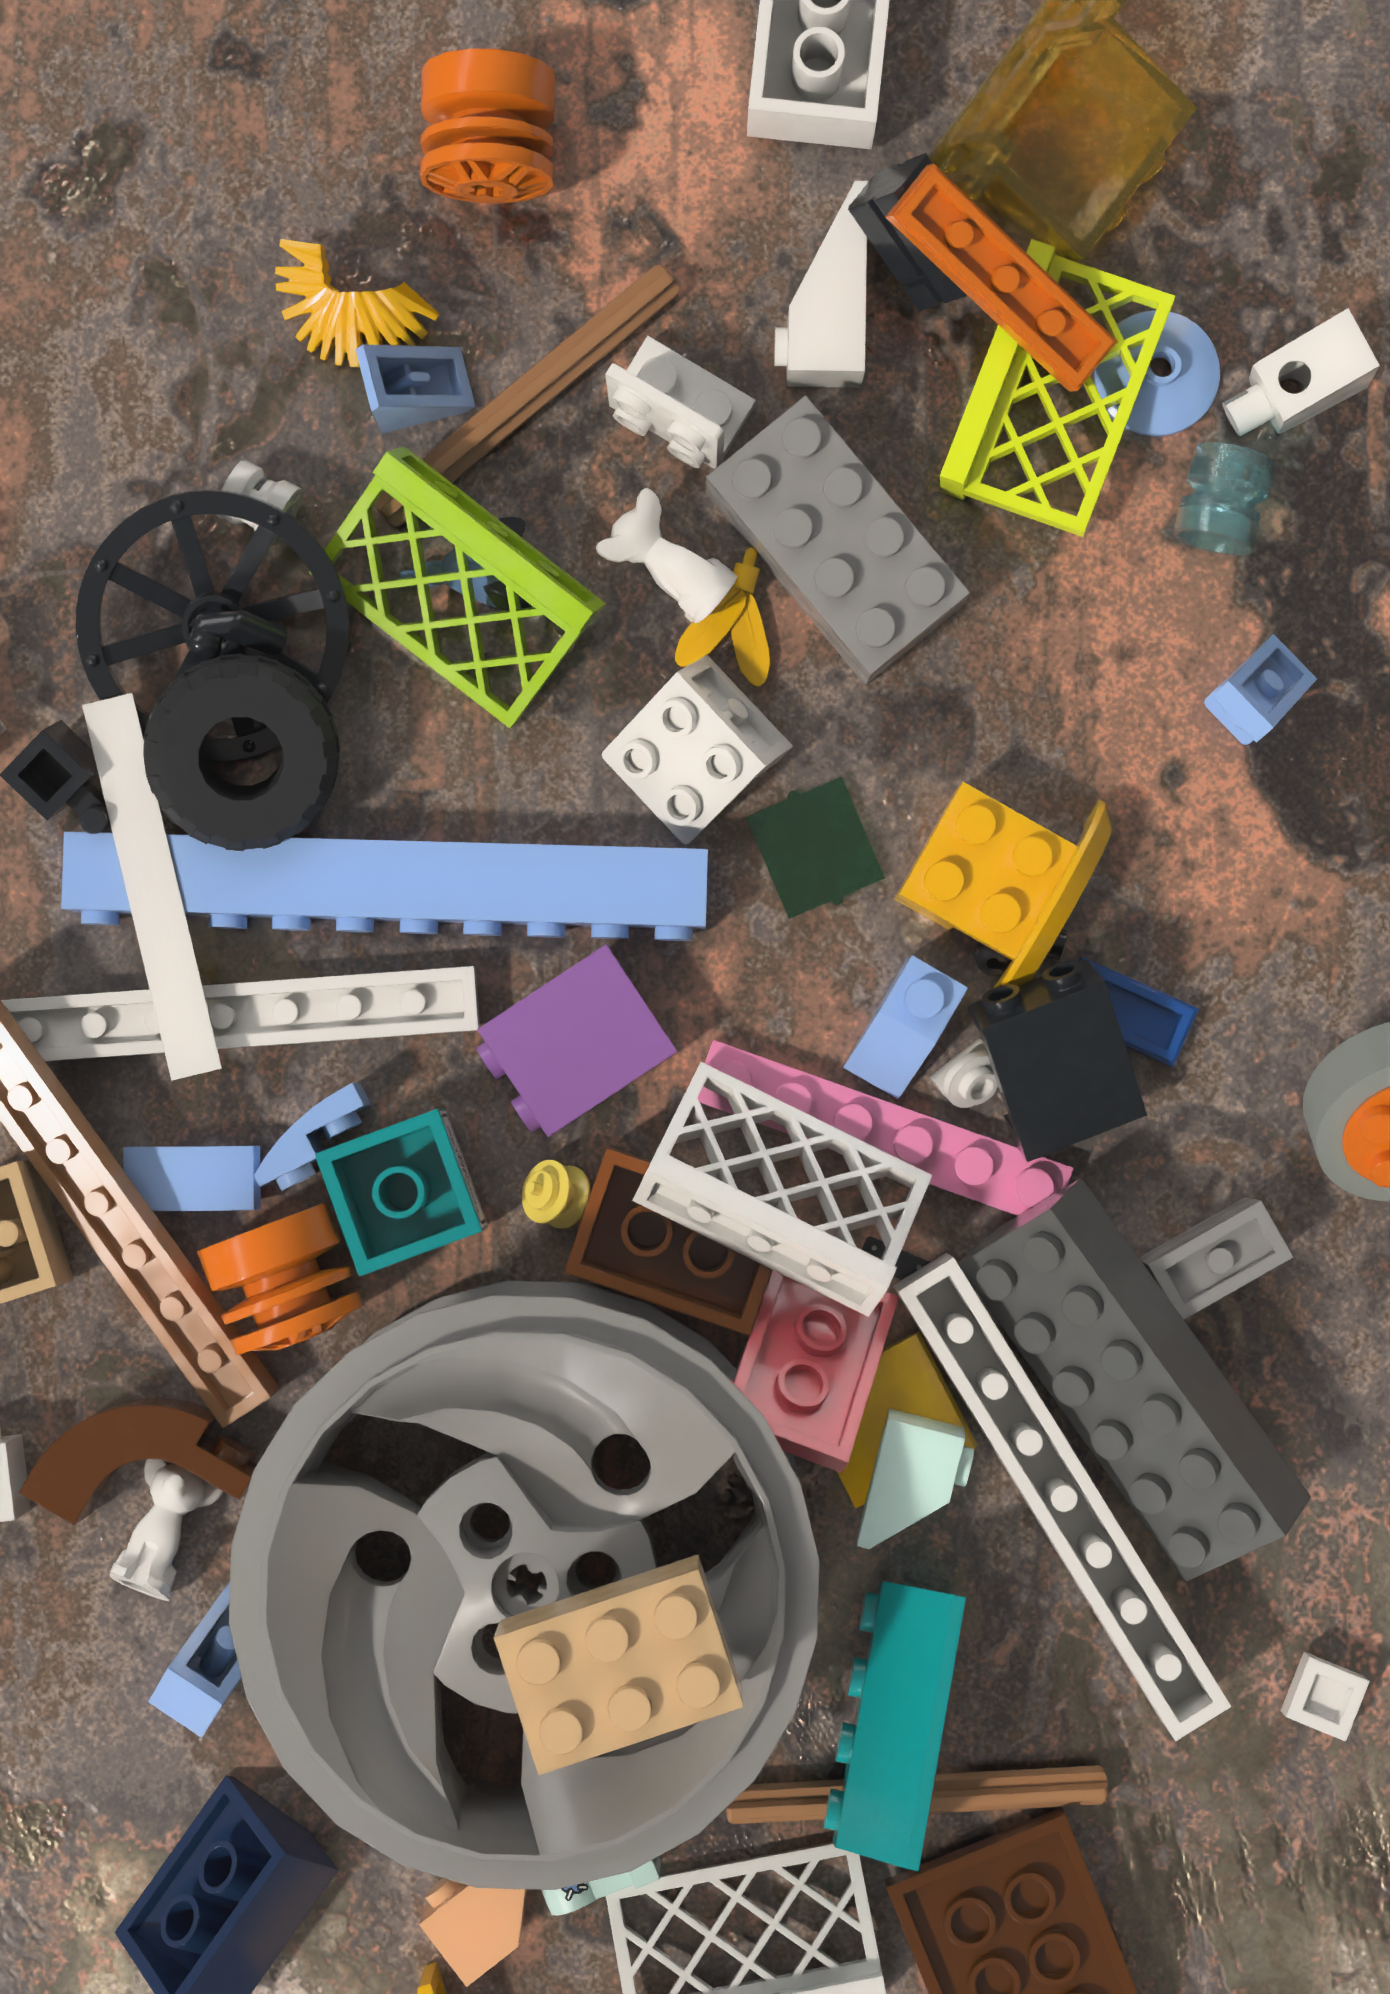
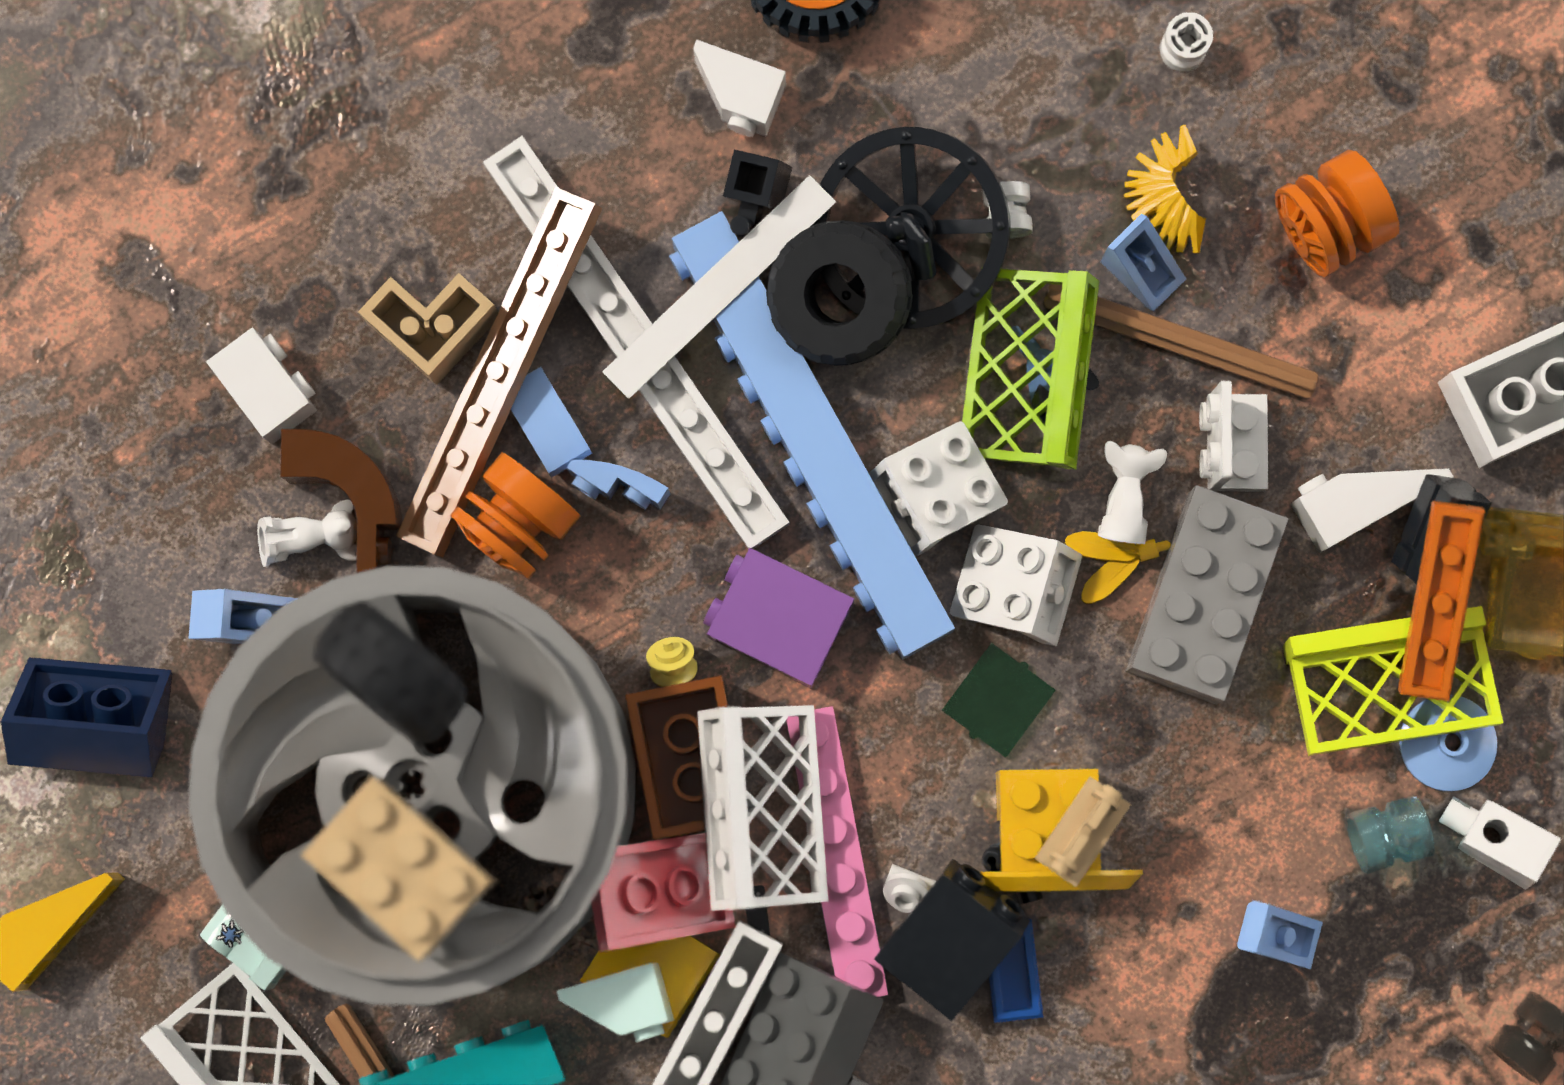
camera: 60 degrees right, 5 degrees down
teal brick [315,1108,488,1277] -> none
light nougat slope [419,1878,527,1987] -> none
light blue slope [843,955,968,1099] -> none
none -> black tyre [313,601,467,746]
none -> white bracket [869,421,1008,557]
none -> tan hinge [1034,776,1131,887]
none -> white wheel [1160,12,1213,72]

